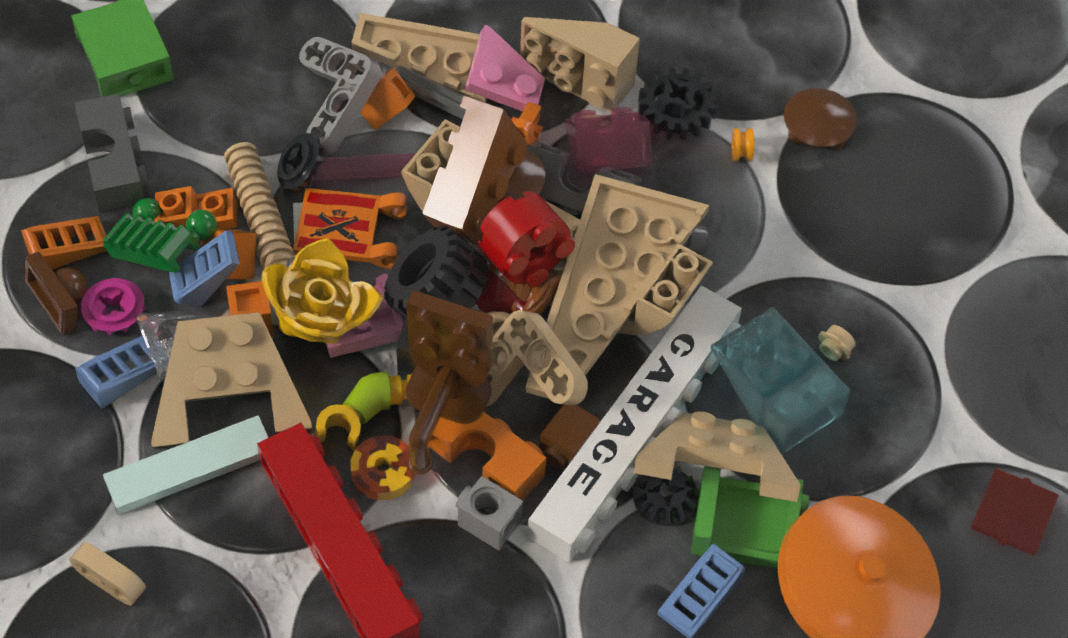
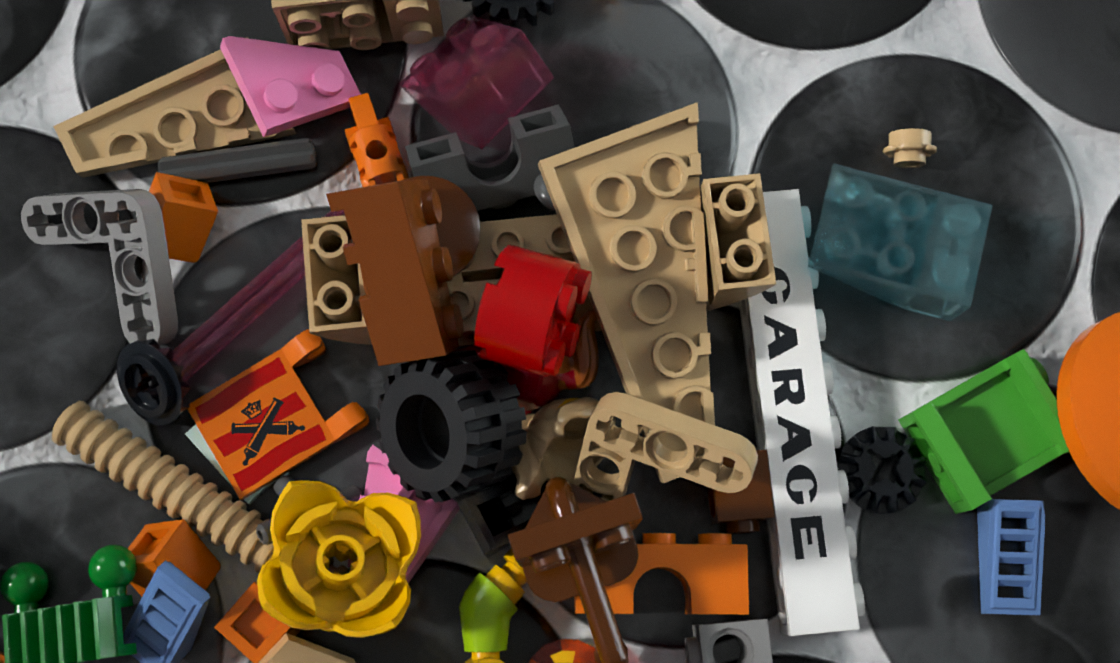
camera: 40 degrees left, 20 degrees up
orange slope [154,186,238,229] -> none
tan wing [634,412,800,502] -> none

